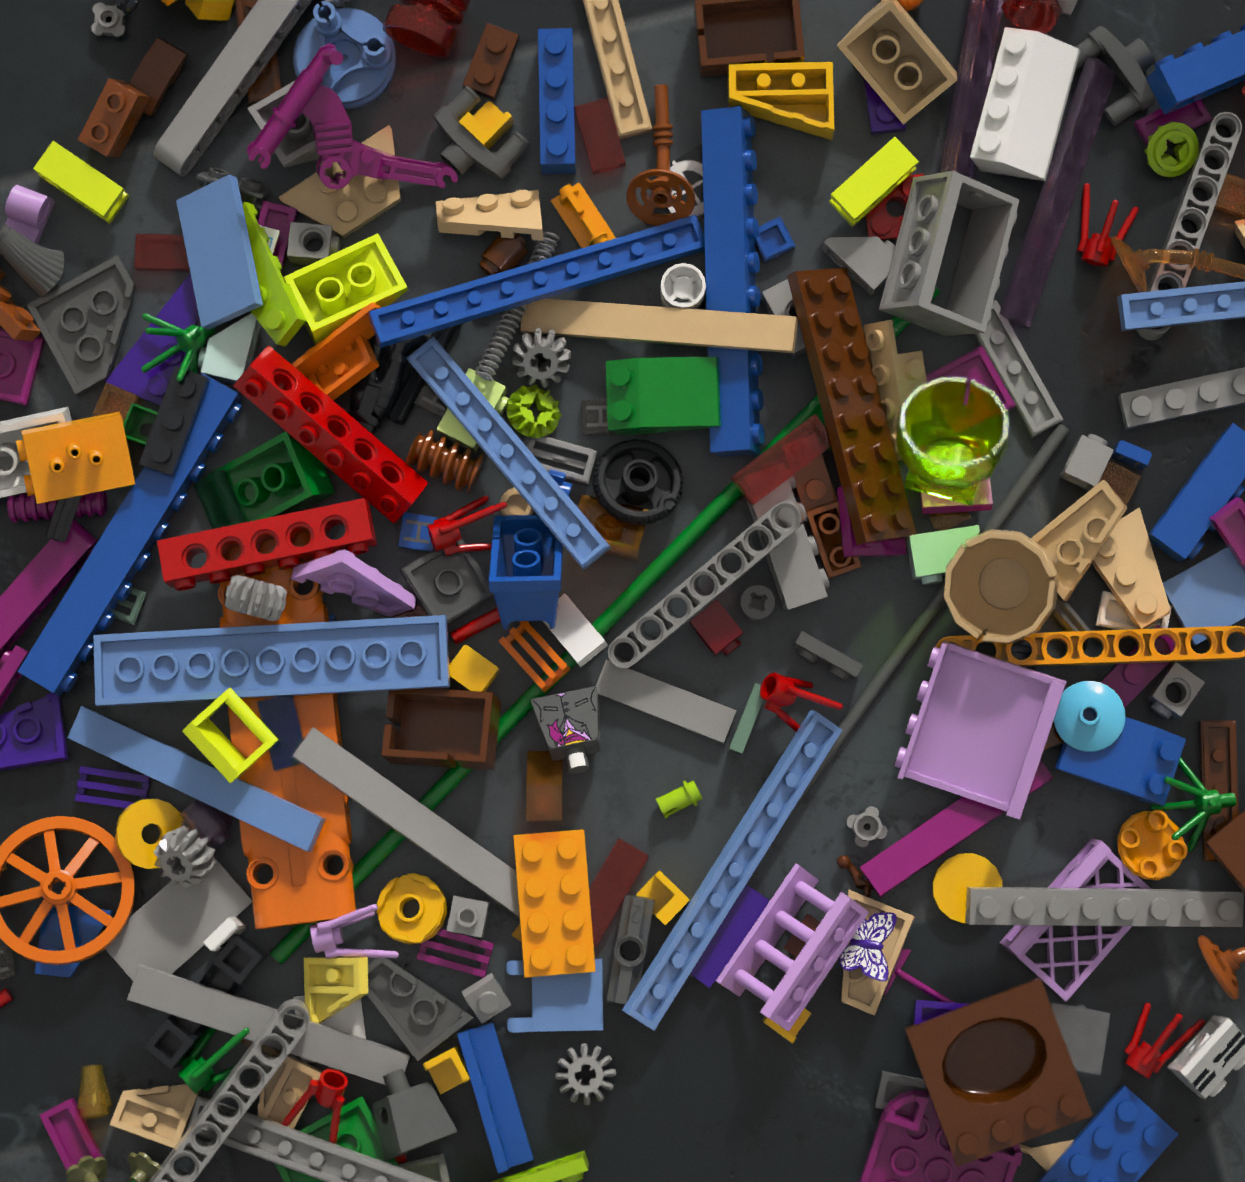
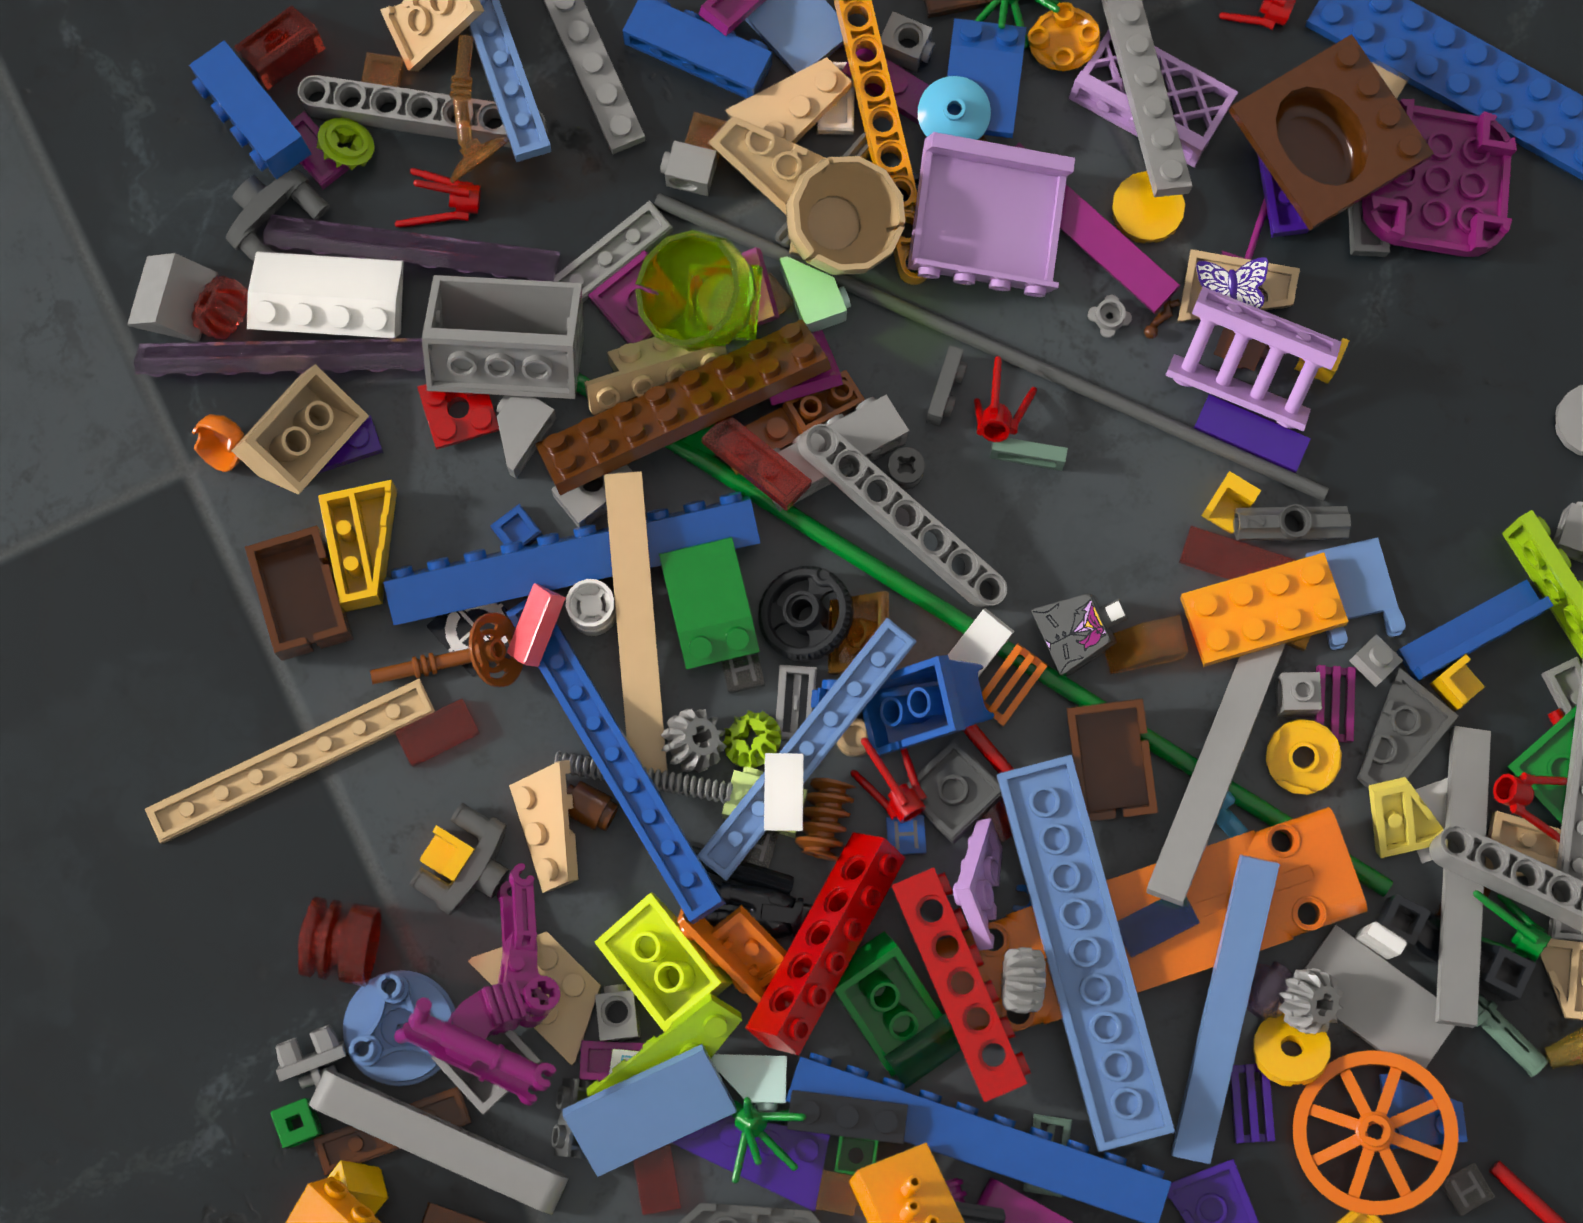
camera: 105 degrees left, 5 degrees down
neon yellow tile [182,688,279,784] -> none
lavender plant [310,904,399,959] -> none
dark grey torso [373,1068,457,1161] -> none
yellow panel [449,645,501,692] -> none
reddish brown plate [462,23,519,101] -> none
blue brick [538,28,576,174] -> none
light orange hinge [550,182,616,248] -> none
light grey gear [555,1043,616,1105] -> none
light grey tile [596,660,737,744] -> none
medium blue plate [622,710,842,1030] -> none
lime pin [655,780,703,818] -> none
dark red brick [689,600,743,657] -> none
neon yellow piece [829,137,919,227] -> none
clear piece [1051,1002,1111,1075] -> none
blue tile [1111,440,1152,470] -> none
none -> coral slope [507,583,566,667]
none -> white tile [764,753,804,831]
none -> dark azure arm [1216,791,1248,838]
none -> sand green pin [1476,993,1549,1077]

